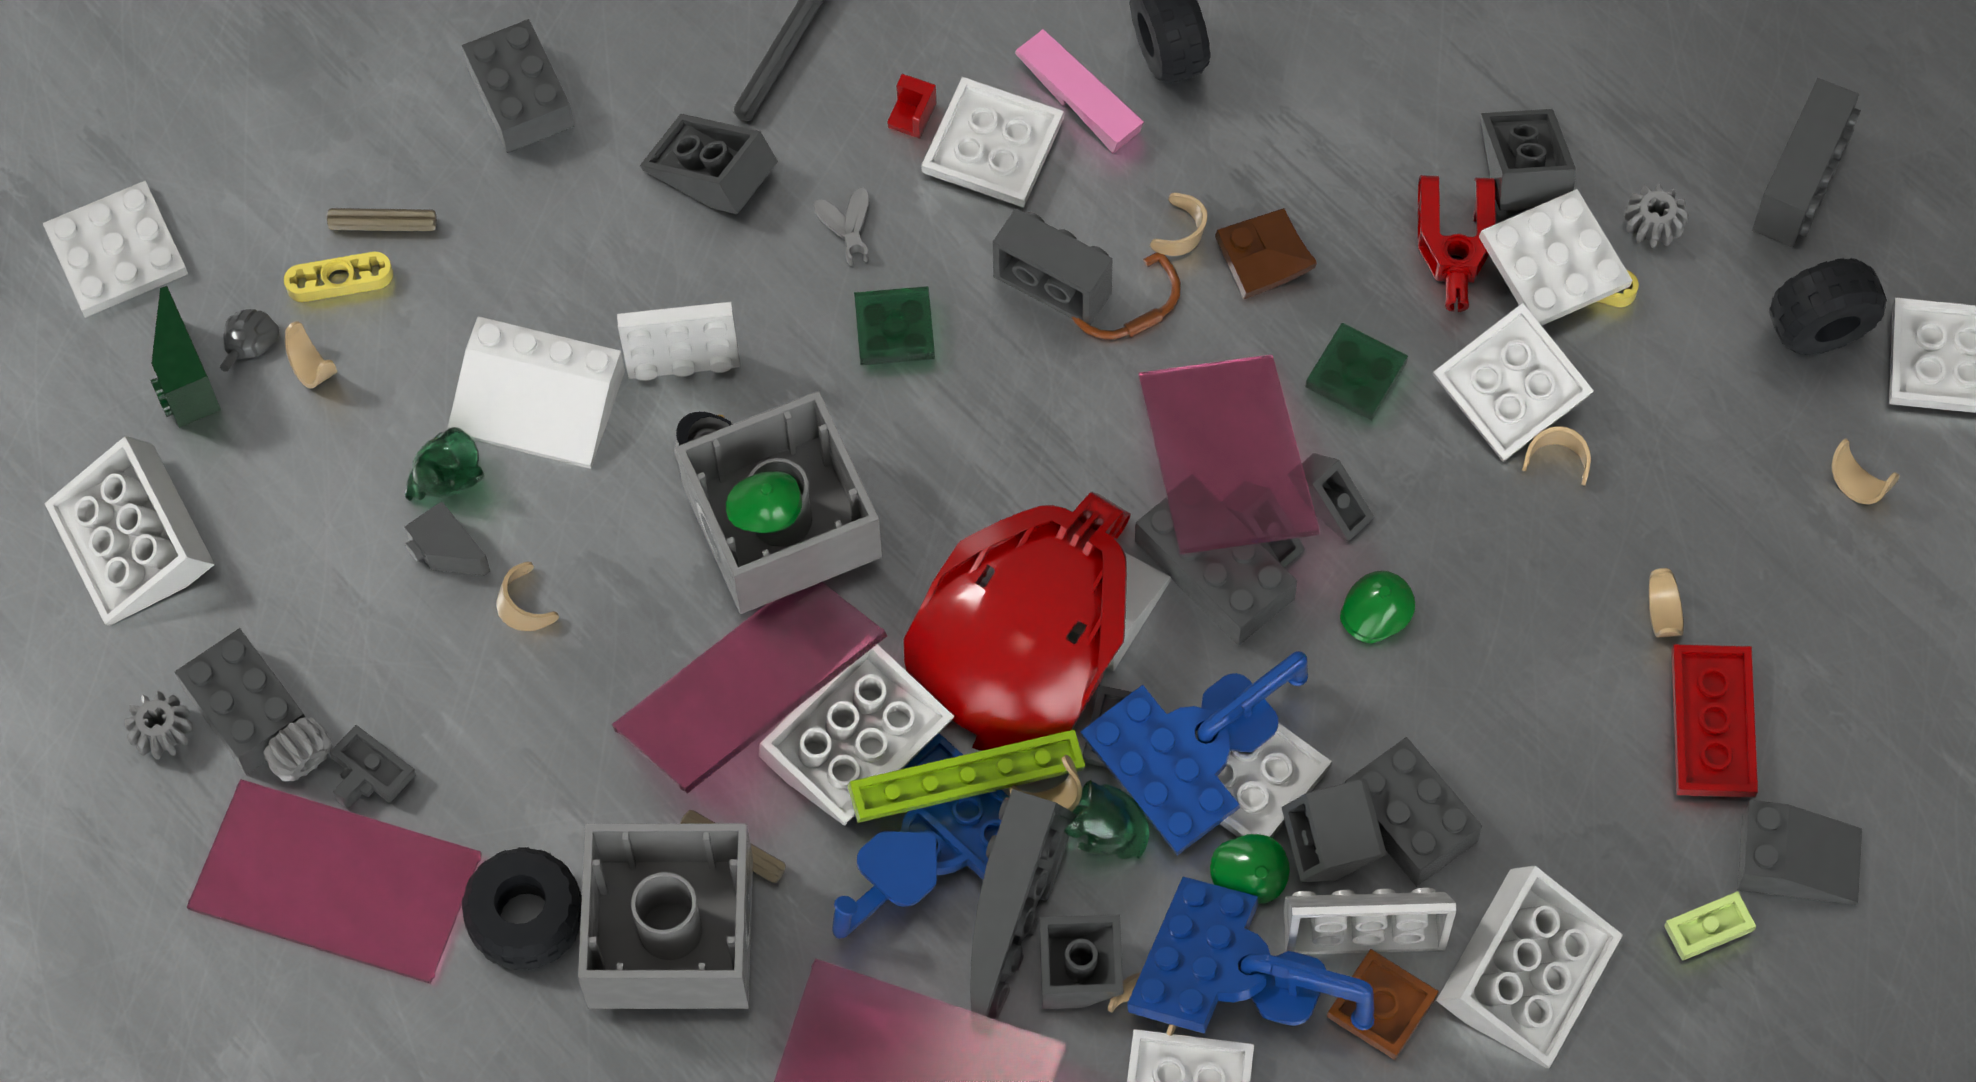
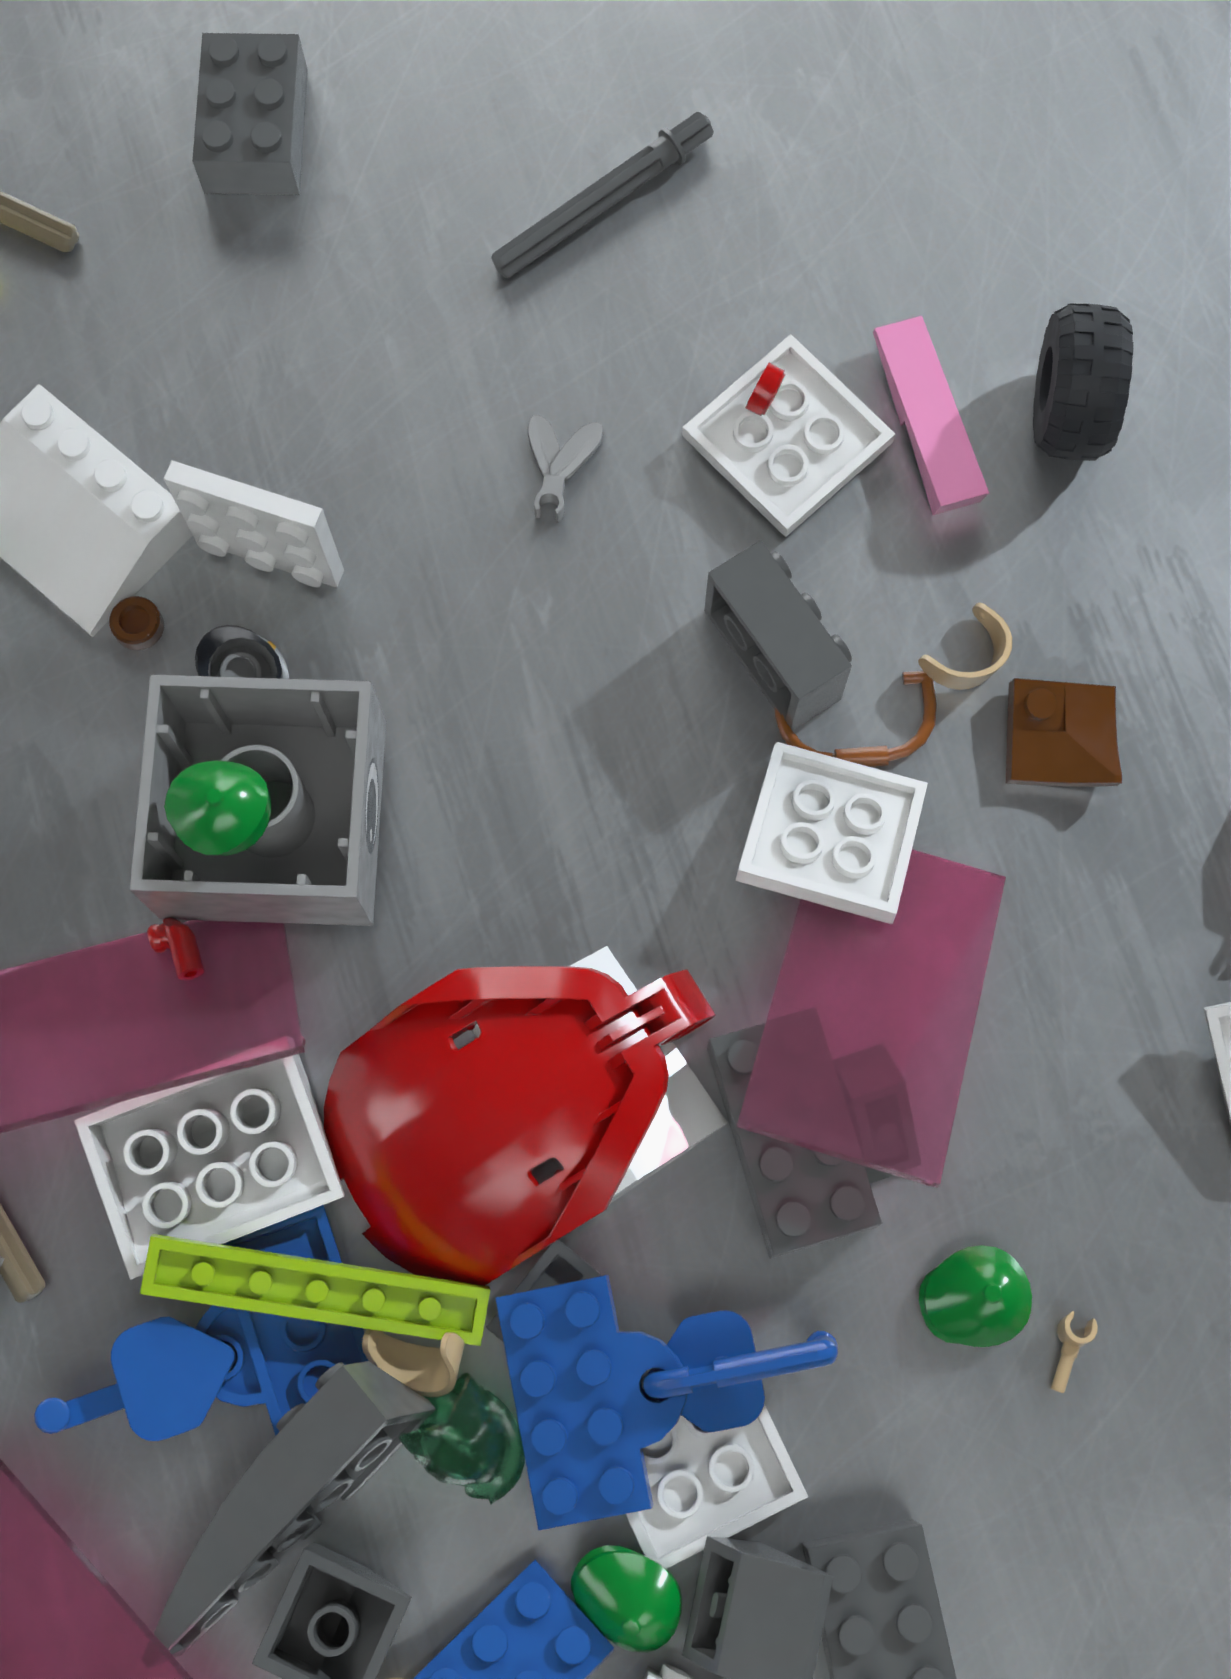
camera: 25 degrees right, 10 degrees up
dark grey slope [640,114,778,214] -> none
clear green plate [854,286,935,365] -> none
red panel [887,74,937,139] -> none
dark grey slope [1287,453,1375,542] -> none
clear green plate [1305,323,1408,421] -> none
none -> reddish brown tile [109,596,164,650]
none -> red arm [147,917,205,980]
none -> white plate [735,741,928,924]
none -> red tile [745,362,786,416]
none -> tan hand [1050,1311,1098,1393]

